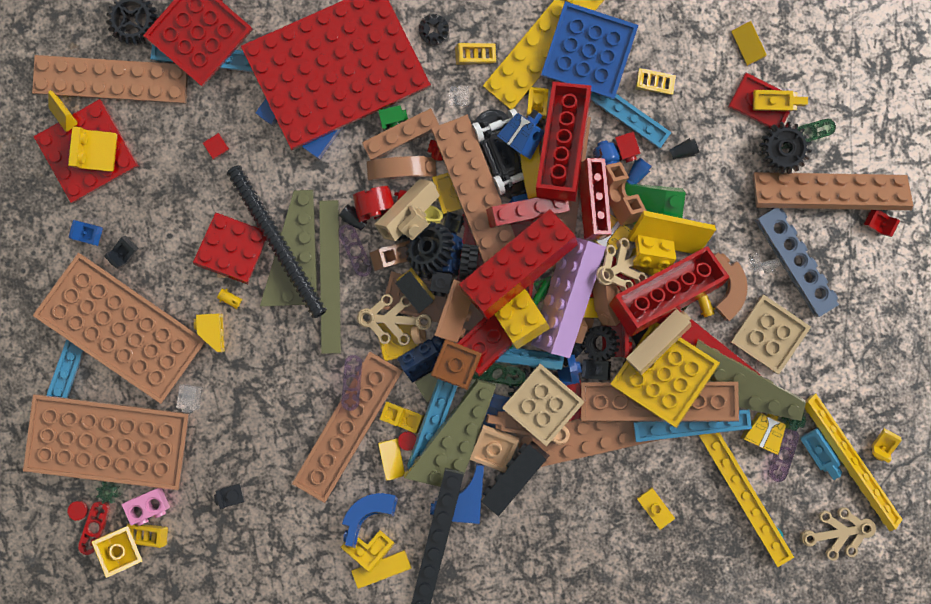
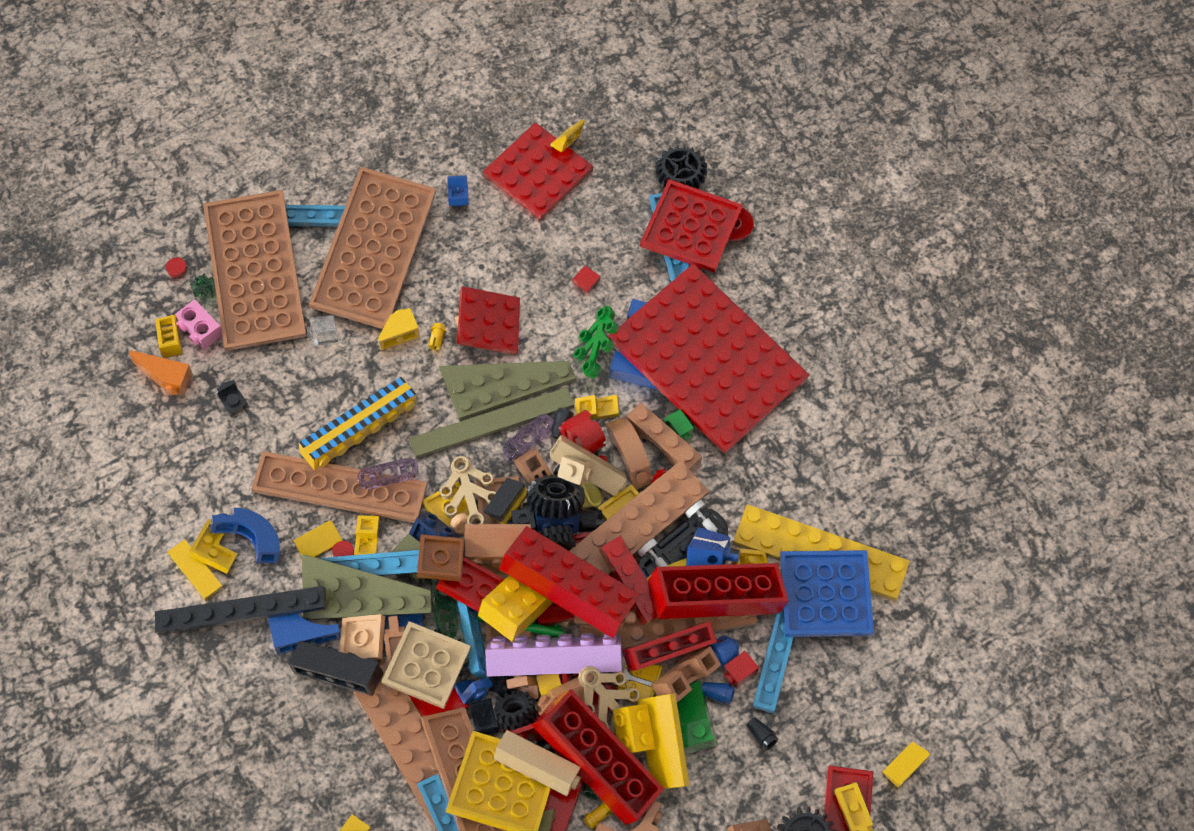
camera: 70 degrees right, 25 degrees down
nougat plate [32,55,188,104] -> none
yellow bracket [68,127,117,172] -> none
red beam [78,500,110,555] -> none
yellow slope [91,526,142,578] -> none
black bracket [104,235,139,269] -> none
black piece [227,165,327,318] -> none
black gear [418,14,449,45] -> none
clear tile [449,86,469,107] -> none
yellow slope [455,43,496,65] -> none
light nougat tile [552,426,570,445] -> none
yellow slope [635,68,676,95] -> none
none -> orange slope [129,350,193,395]
none -> brick [299,377,416,470]
none -> green plant [573,305,619,379]
none -> yellow slope [575,395,621,419]

